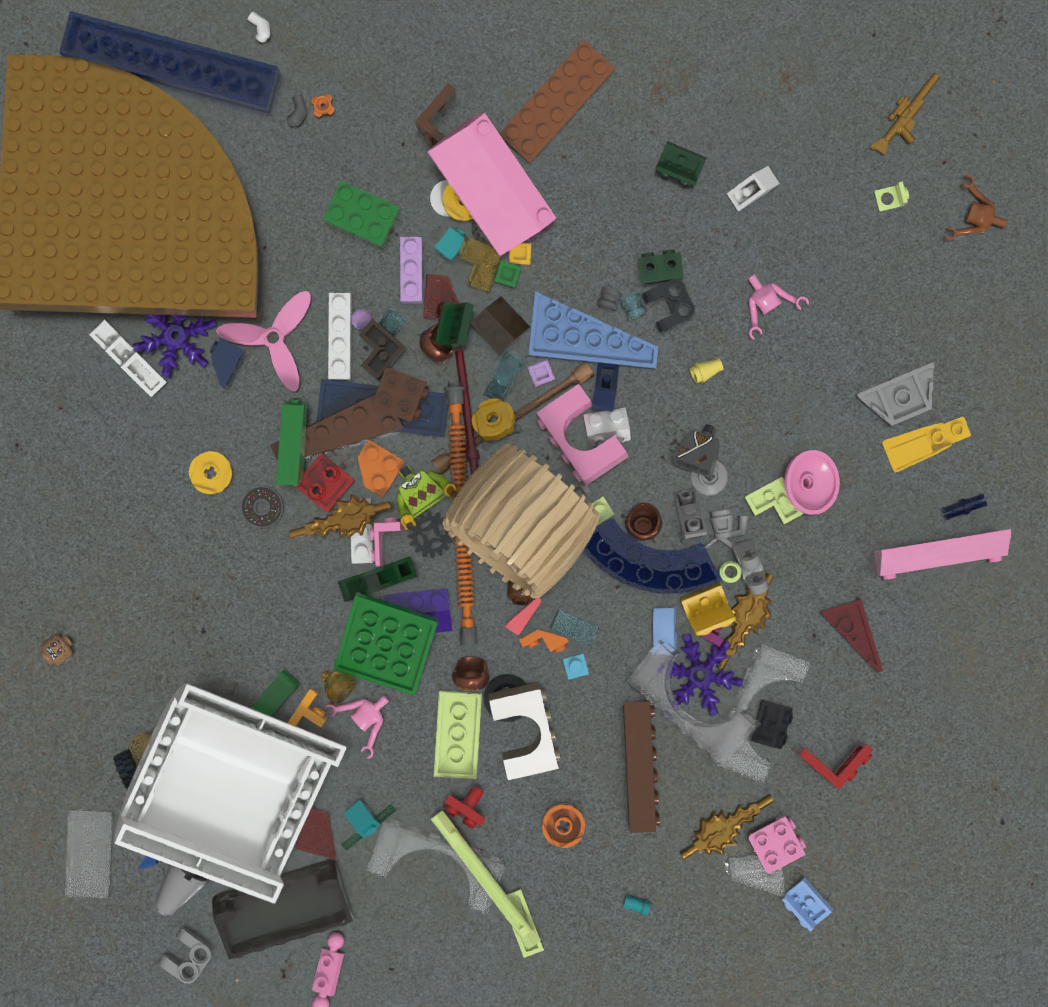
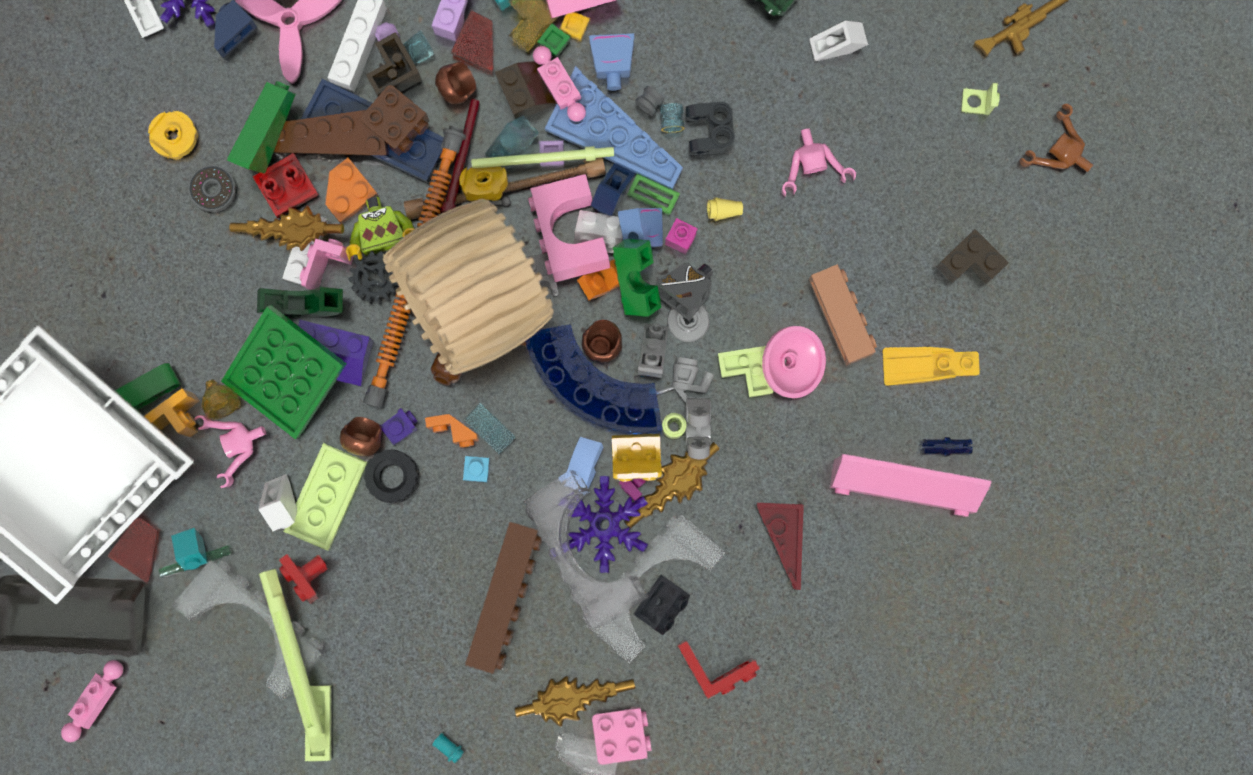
camera: 20 degrees right, 5 degrees down
dark green bracket [434,301,474,348] -> none
arch [488,682,561,780] -> none
coral slope [505,598,542,635] -> none
orange brick [542,803,585,848] -> none
yellowish green plate [592,497,614,525] -> none
dark green brick [637,249,684,286] -> none
light grey wing [856,362,934,426] -> none
none -> white slope [259,474,297,531]
none -> dark purple bracket [380,408,418,446]
none -> yellowish green bar [471,146,614,169]
none -> bright pink plate [533,46,586,122]
none -> orange slope [577,259,620,300]
none -> medium blue torso [589,33,634,90]
none -> green arch [613,239,661,317]
none -> medium blue torso [618,208,663,249]
none -> bright green tile [627,174,680,216]
none -> dark pink brick [665,218,698,255]
none -> nougat brick [809,264,877,366]
none -> dark brown brick [936,229,1009,284]

